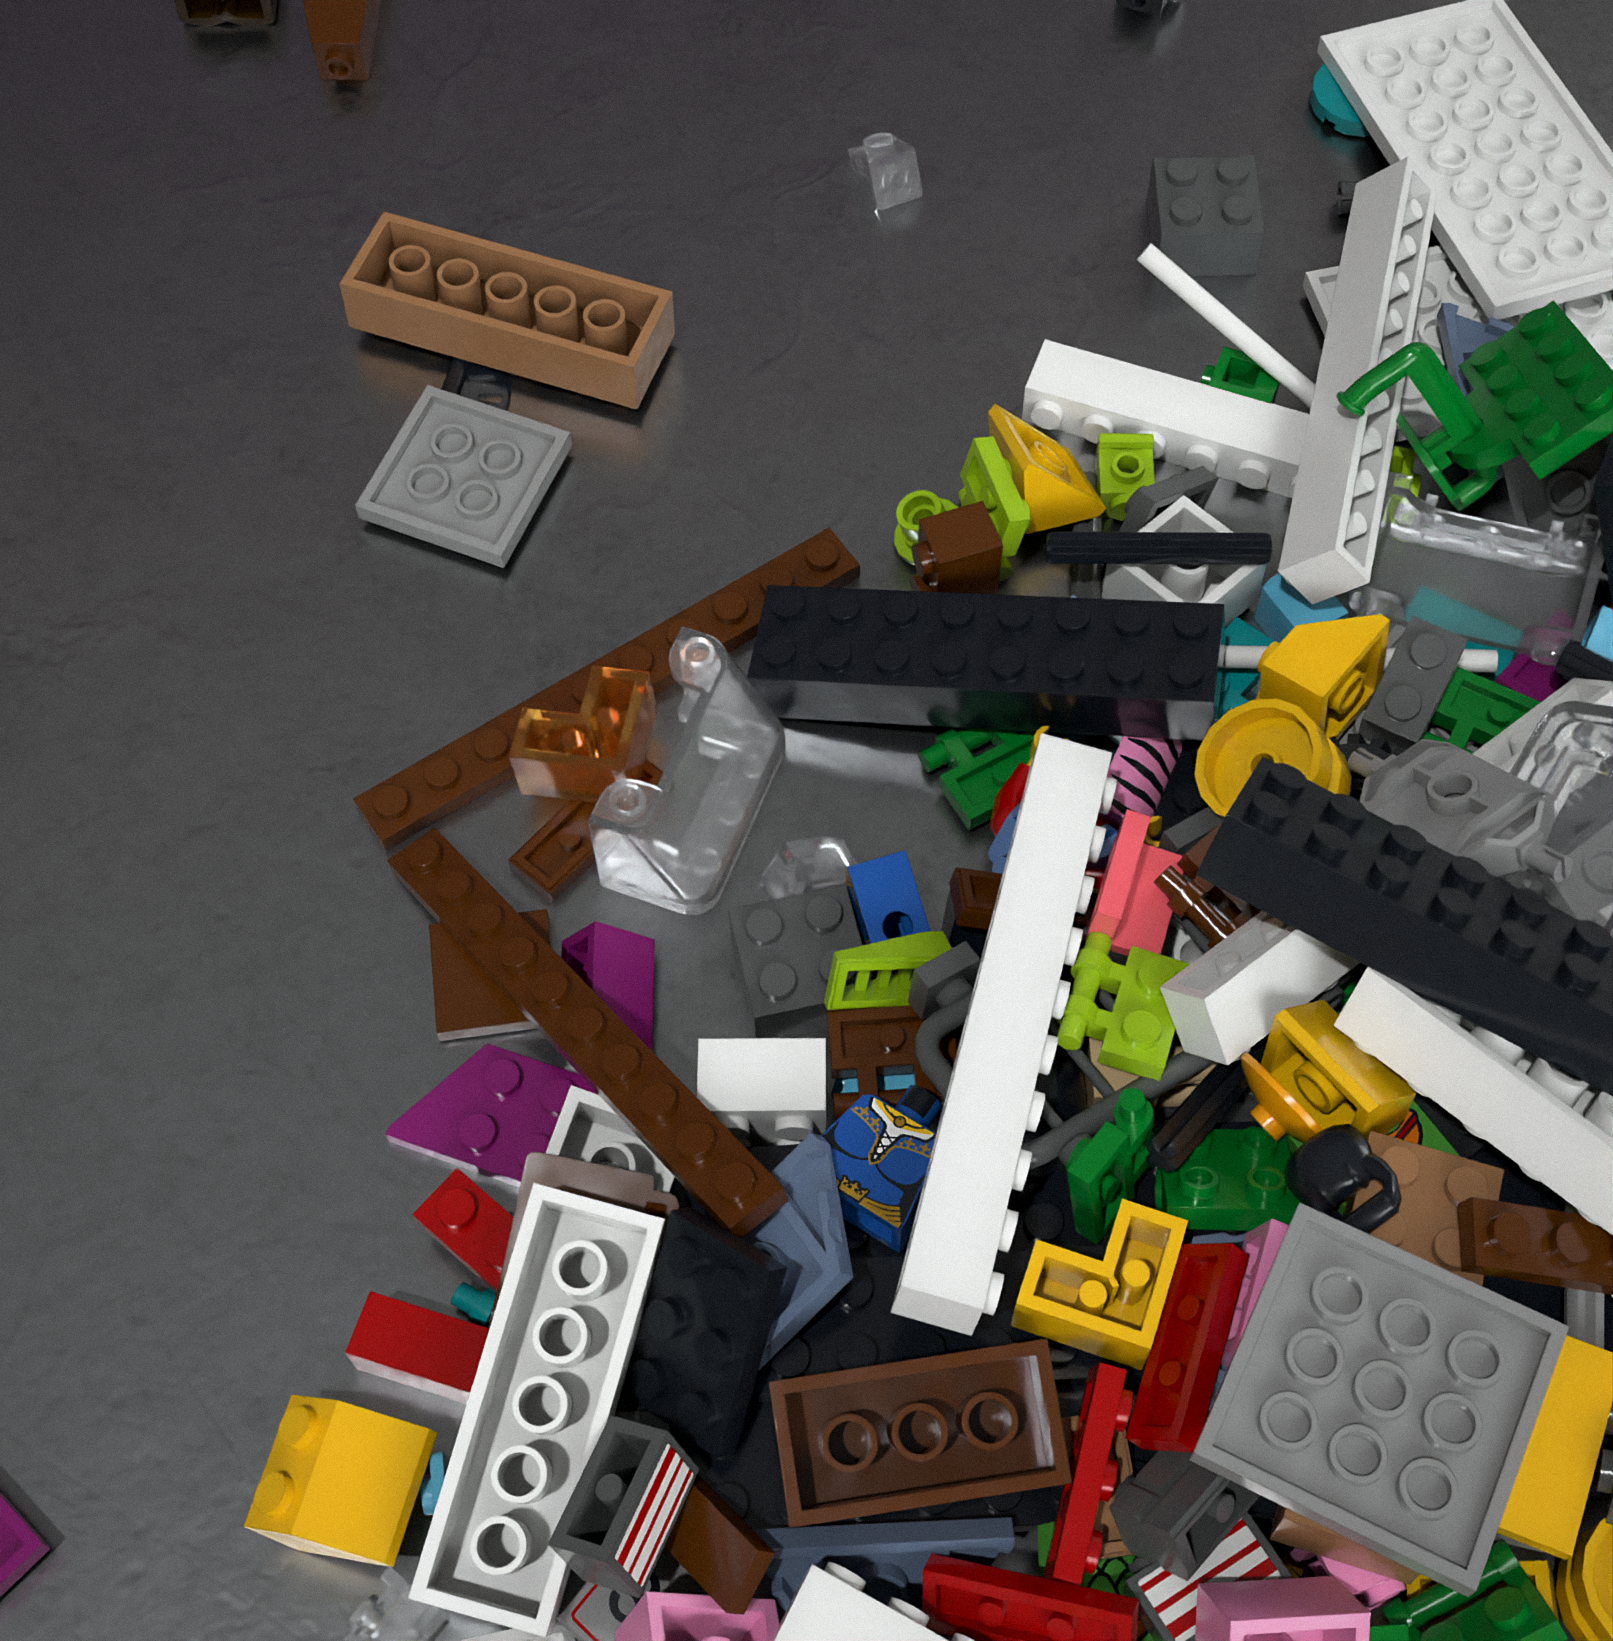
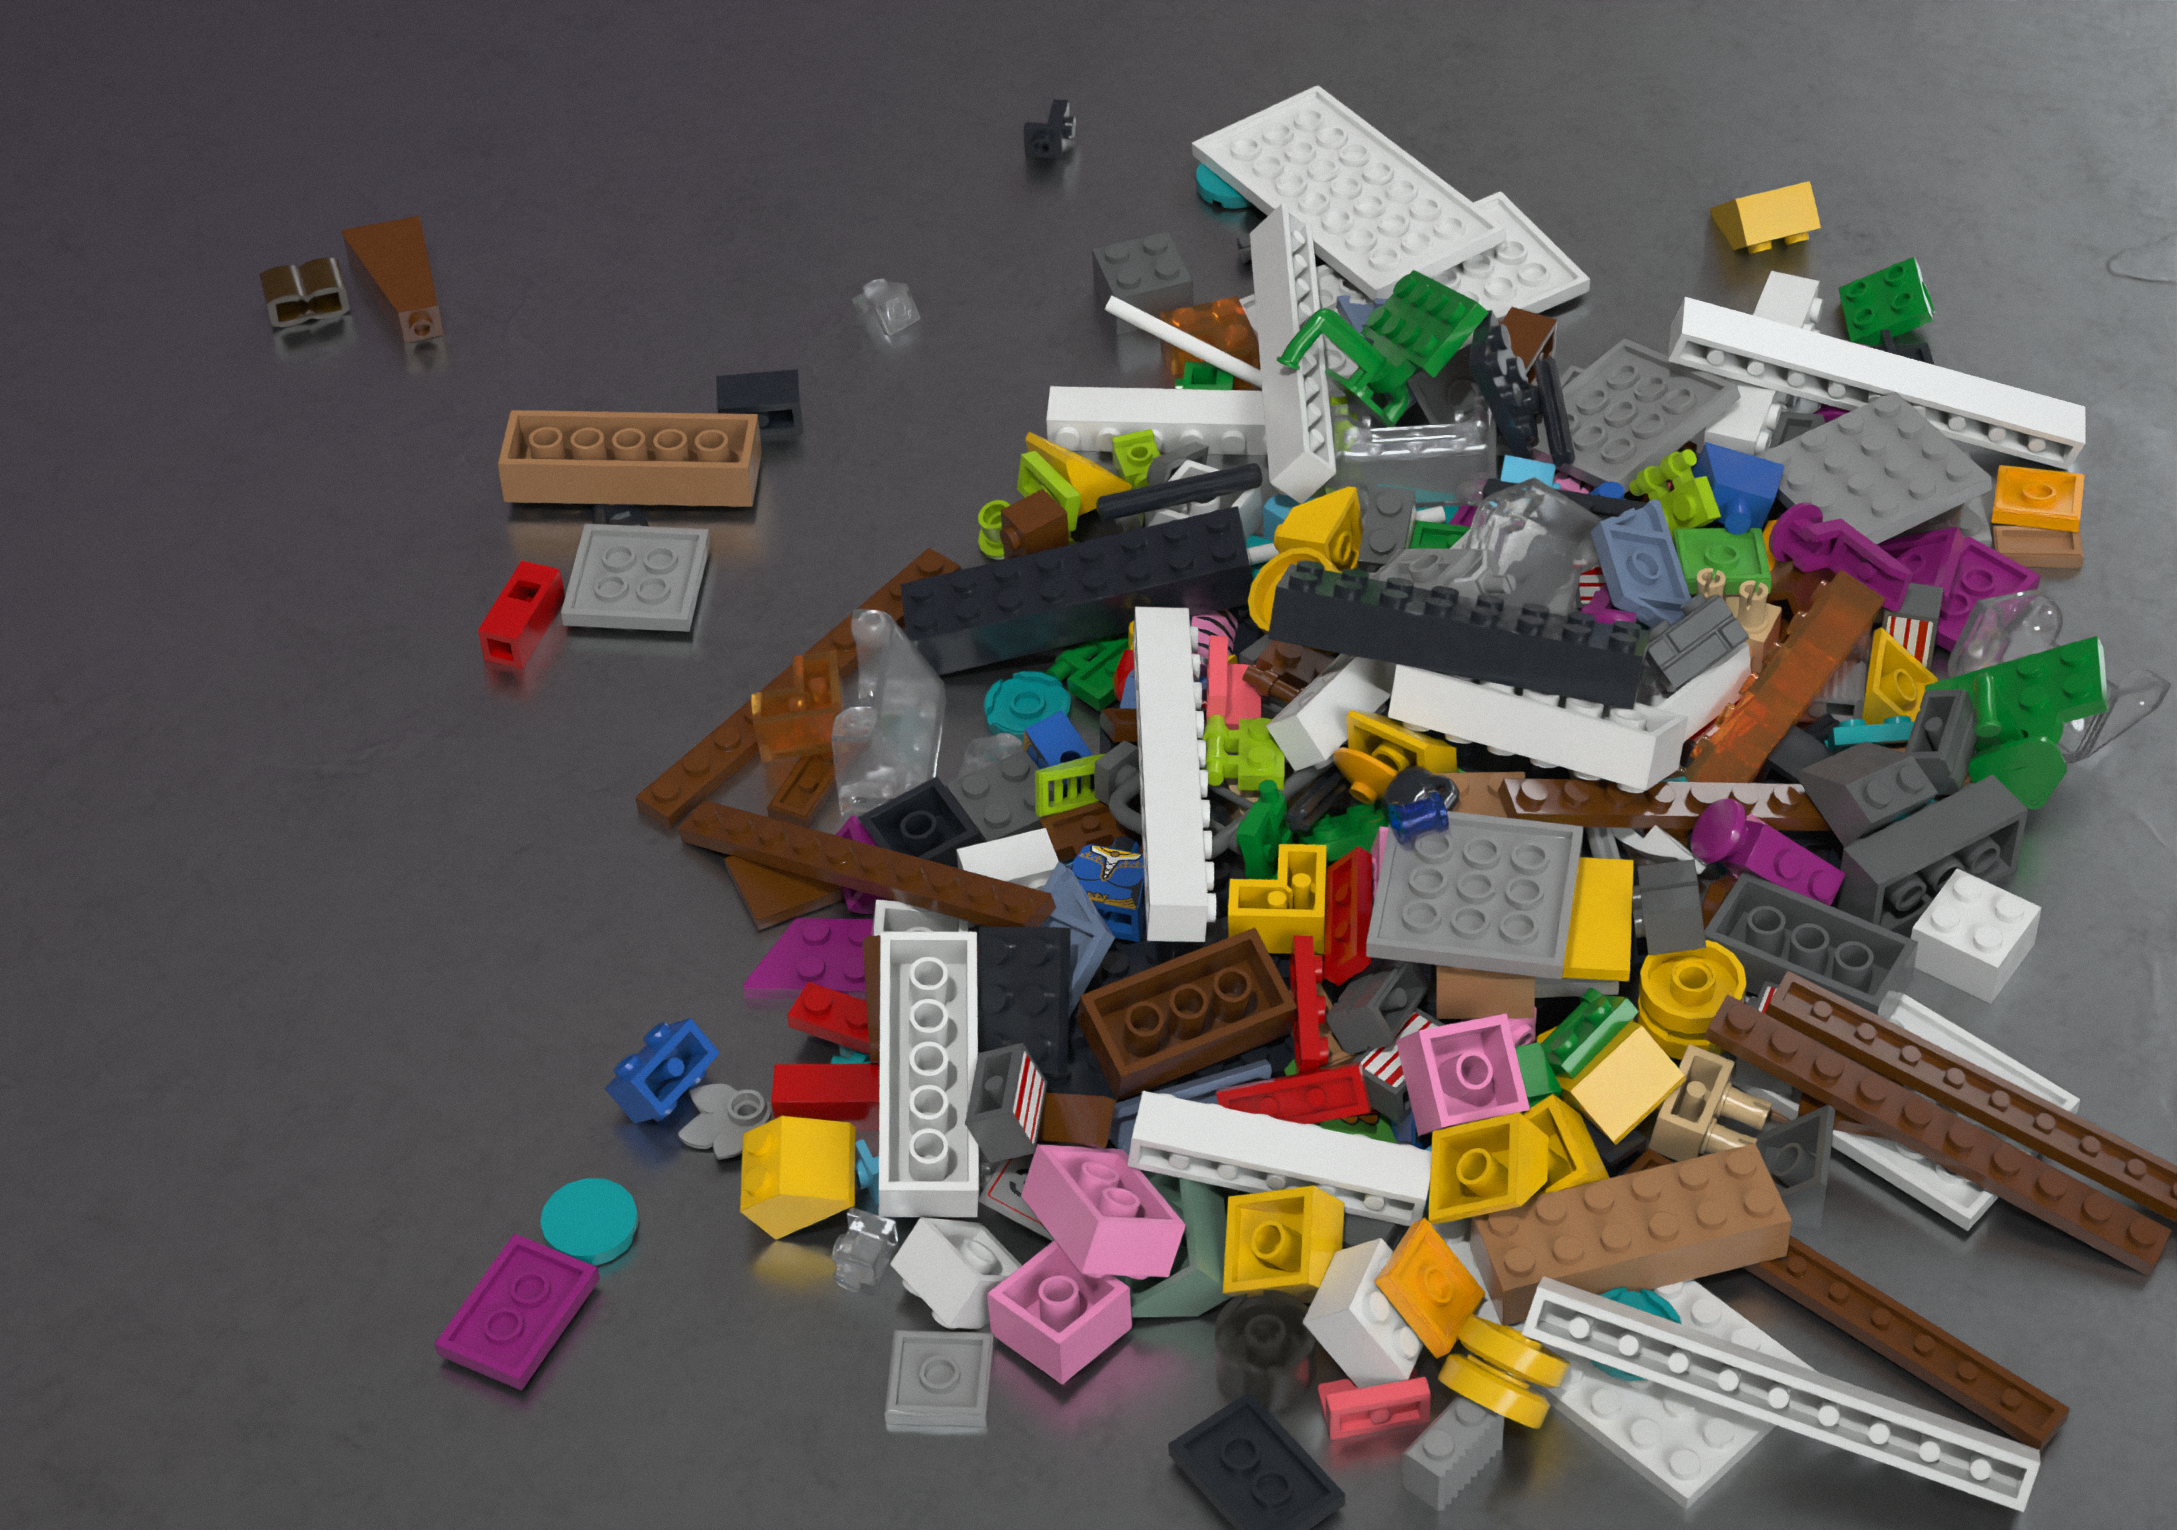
camera: 15 degrees left, 15 degrees down
none -> red brick [478,560,565,669]
none -> teal tile [540,1178,639,1266]
none -> blue brick [604,1018,720,1124]
none -> light grey plate [678,1084,772,1160]
none -> black brick [716,369,803,436]
none -> black slope [858,776,982,868]
none -> teal tile [984,671,1072,745]
none -> clear orange brick [1159,296,1261,390]
none -> clear blue bush [1388,790,1449,845]

